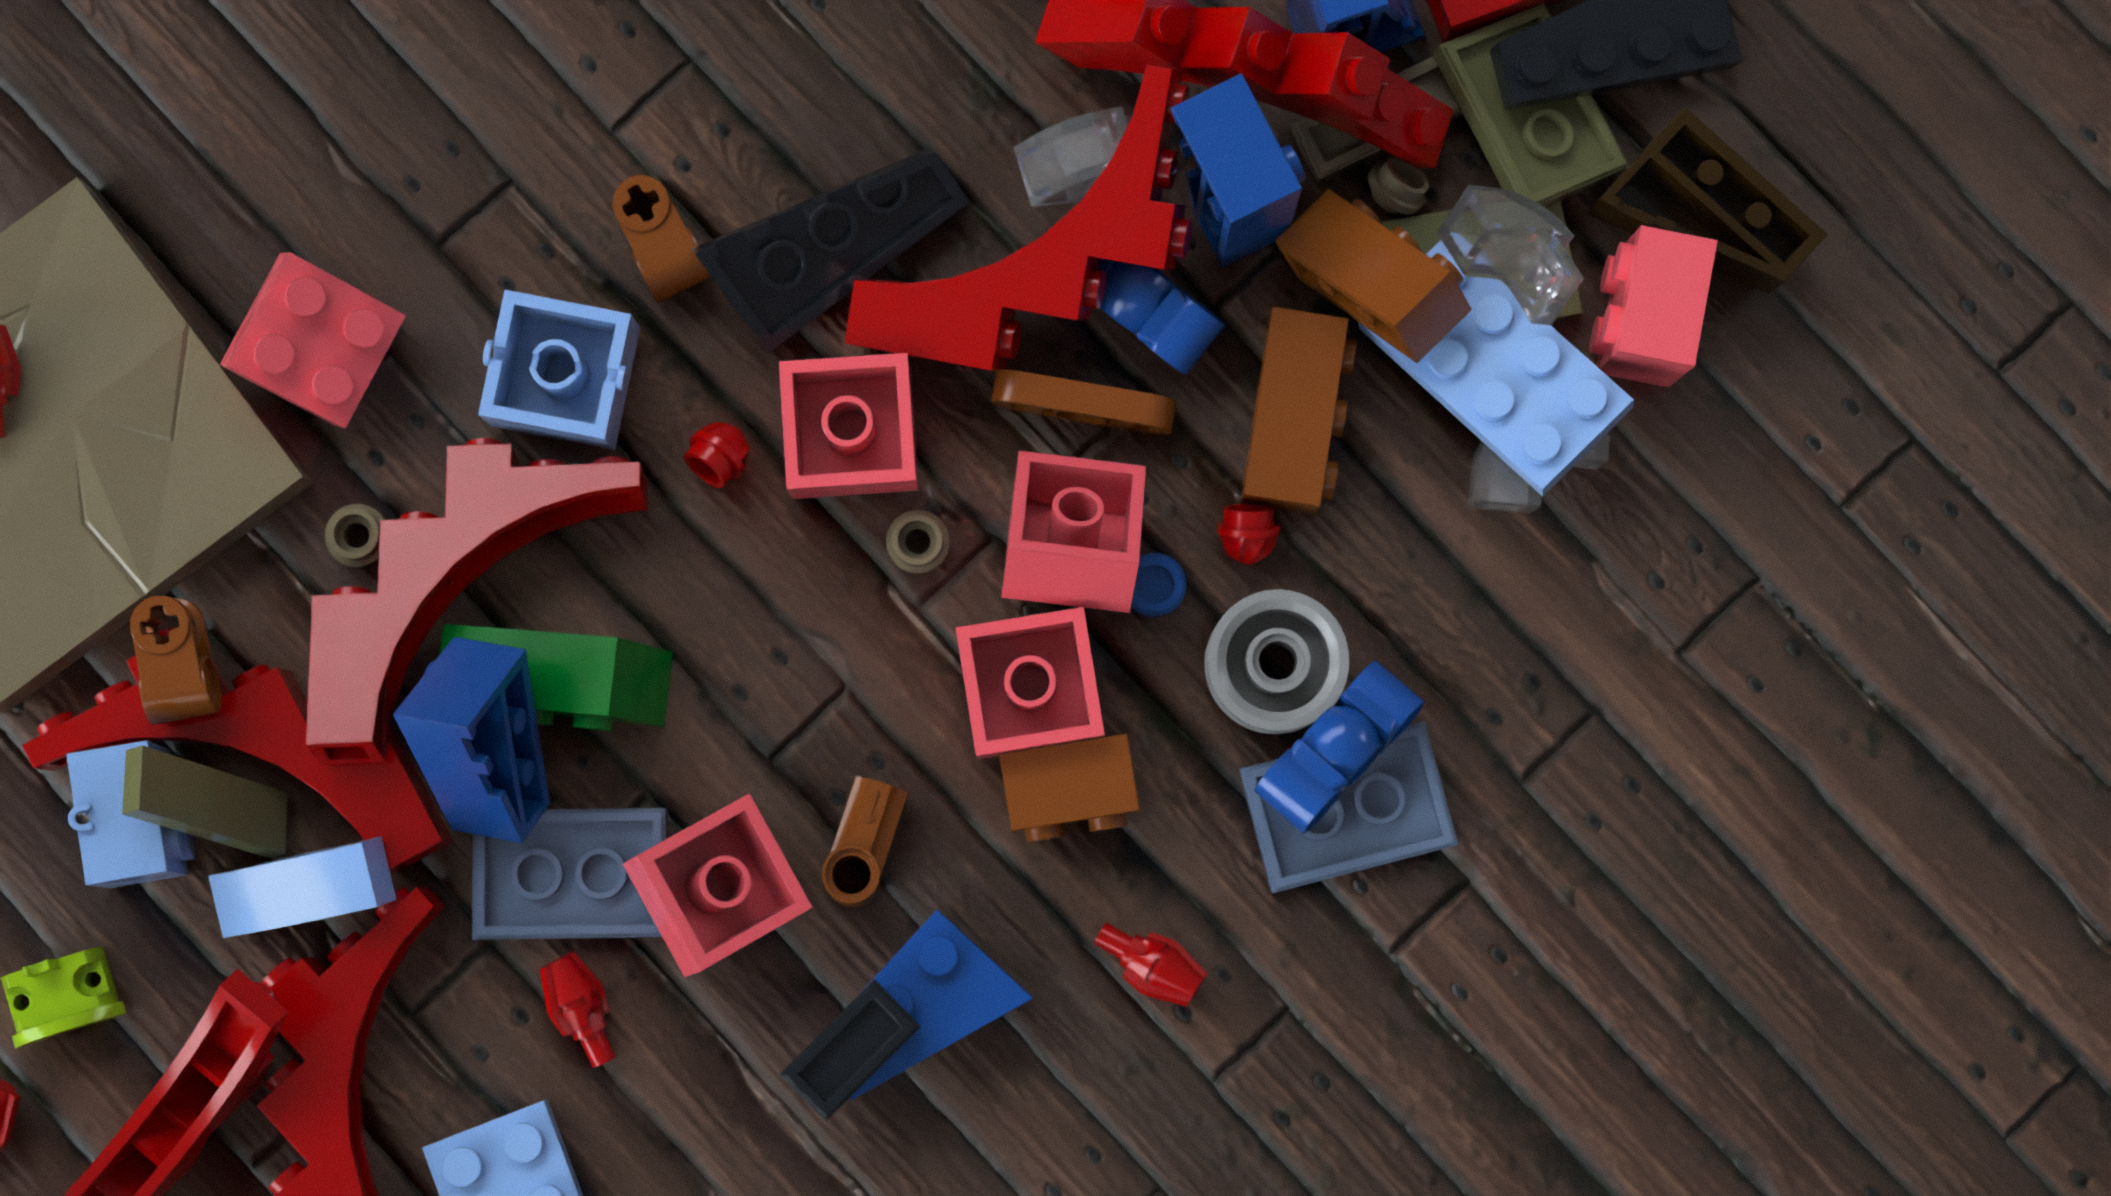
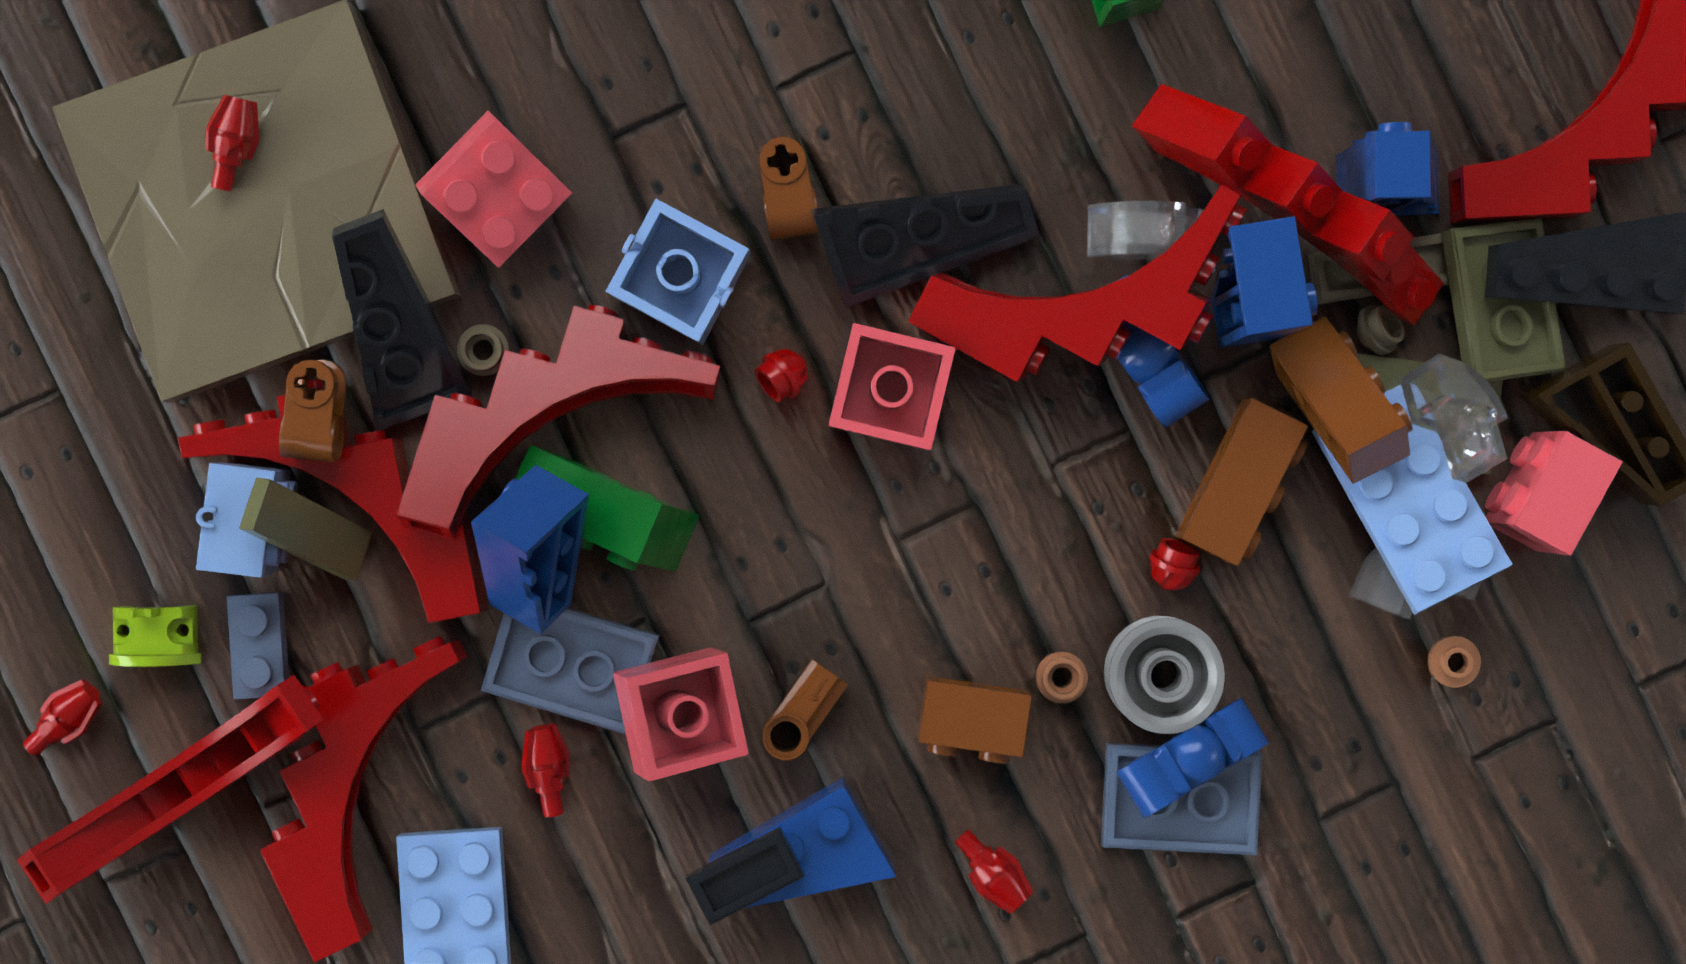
camera: 25 degrees right, 5 degrees up
light blue slope [208,836,396,938] -> none
dark tan plate [886,510,950,574] -> none
coral brick [955,607,1105,760] -> none
dark orange beam [990,370,1177,435] -> none
coral brick [1001,450,1146,613] -> none
blue tile [1131,553,1186,618] -> none
none -> sand blue plate [227,592,289,699]
none -> black wing [332,209,472,431]
none -> nougat plate [1036,651,1088,703]
none -> nougat plate [1428,636,1481,688]

